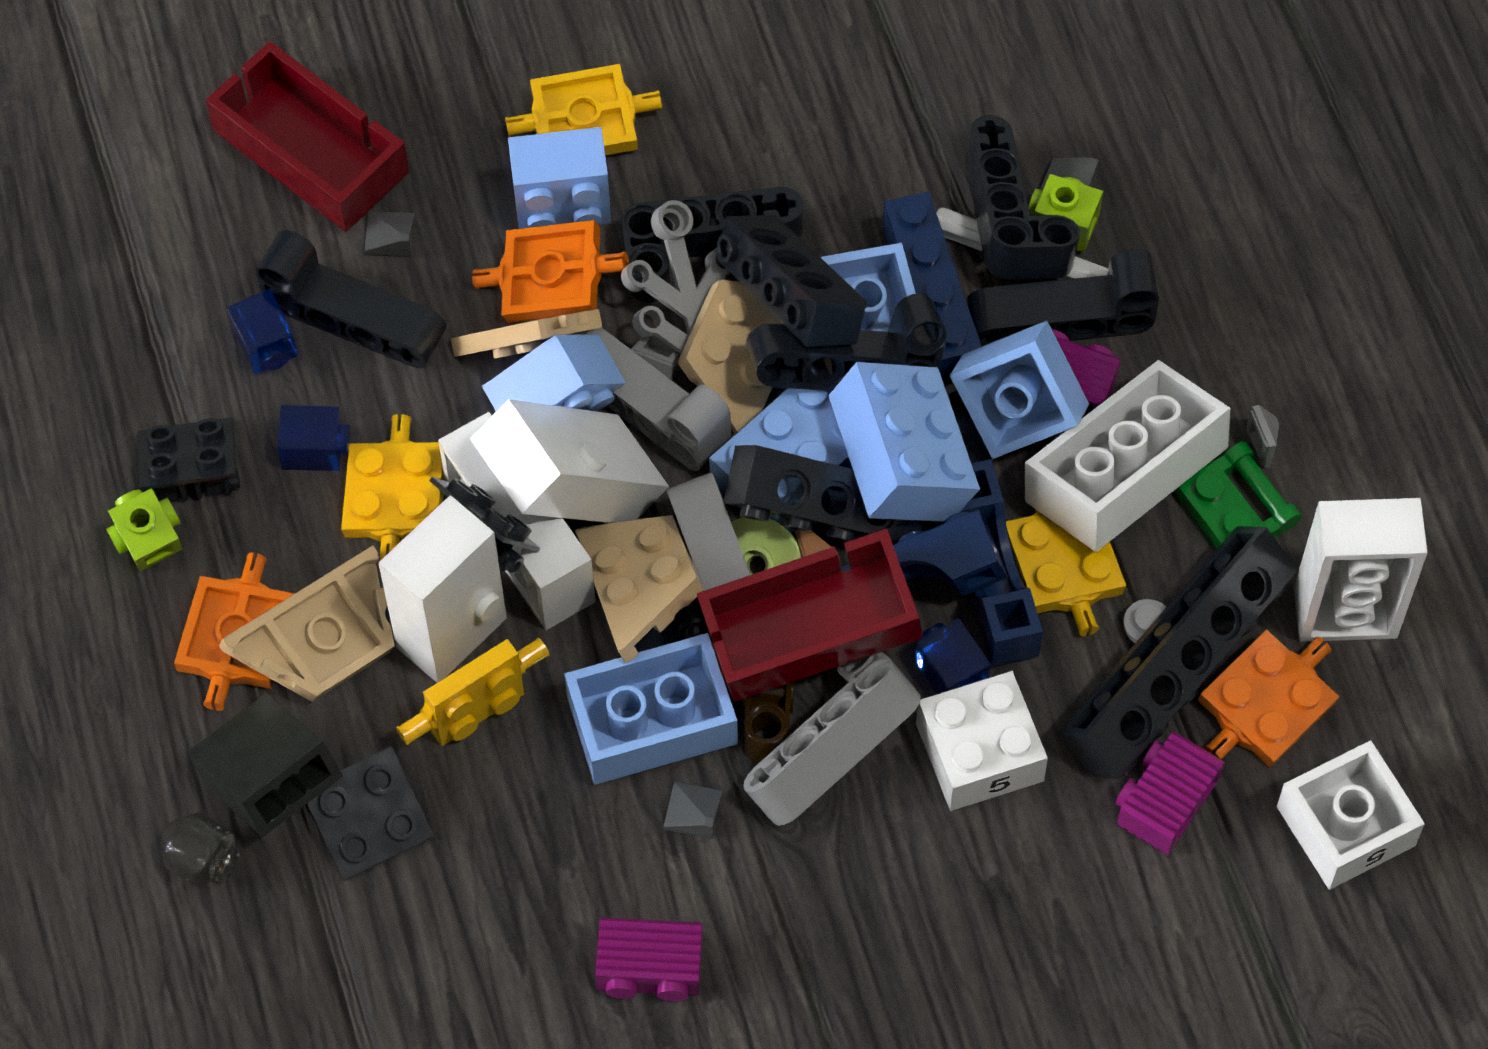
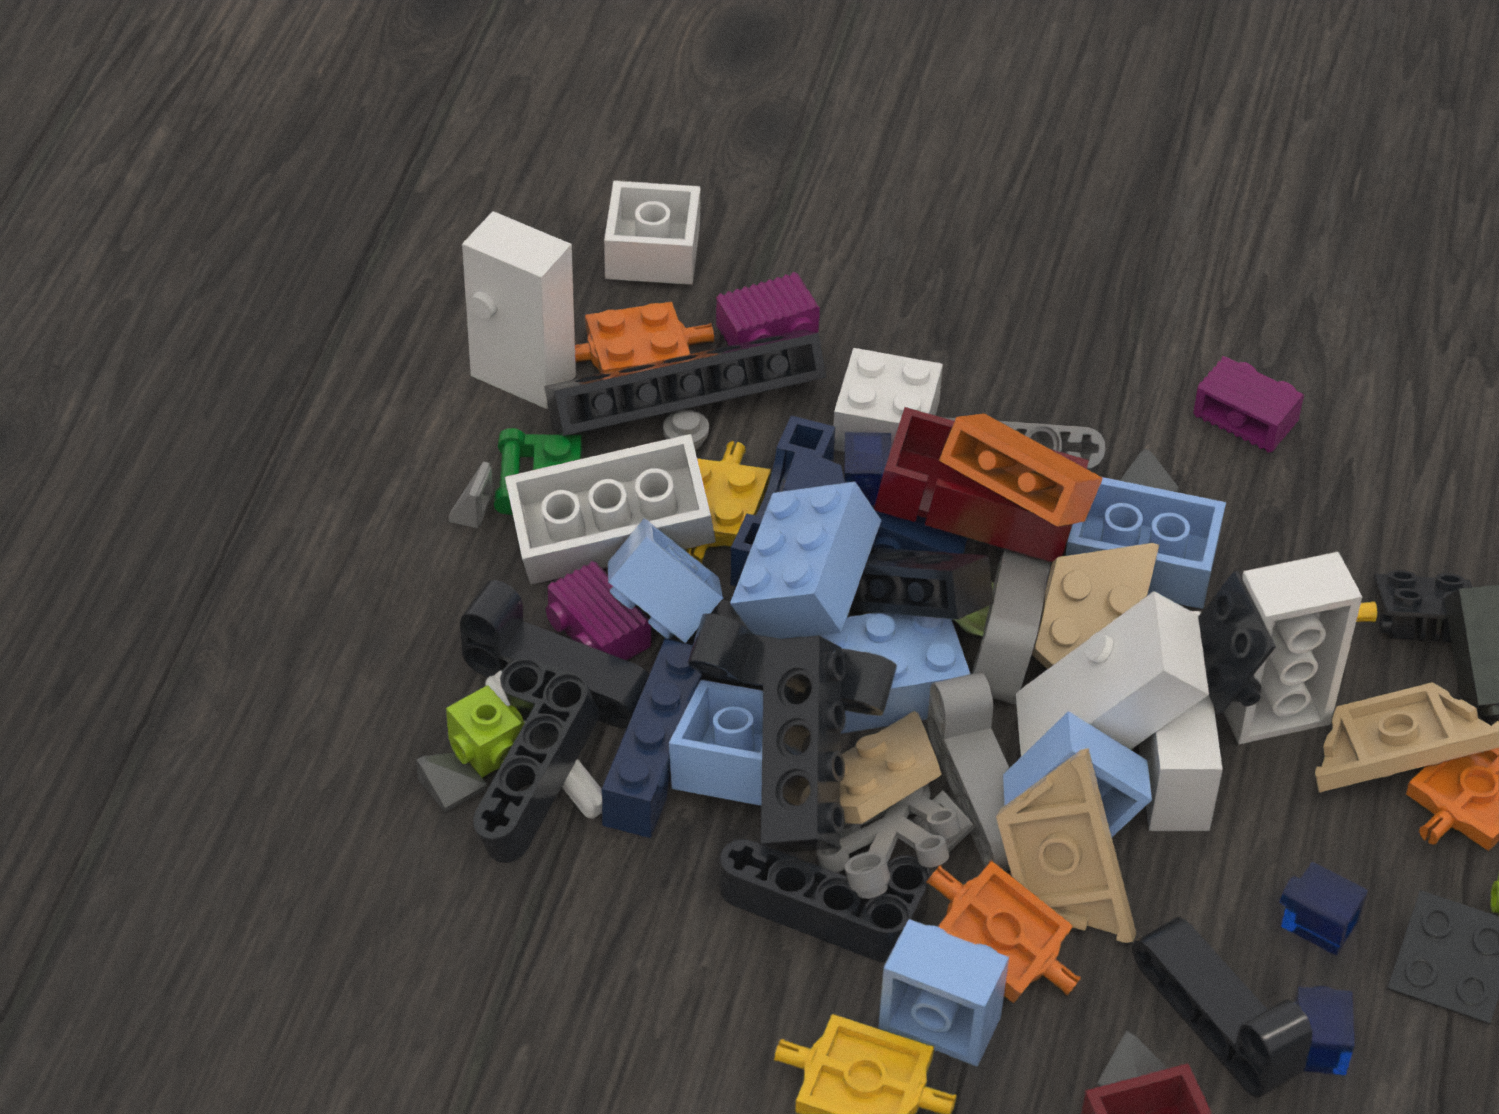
camera: 150 degrees left, 15 degrees down
yellow plate [341,414,445,565] -> none
none -> orange brick [939,414,1103,527]

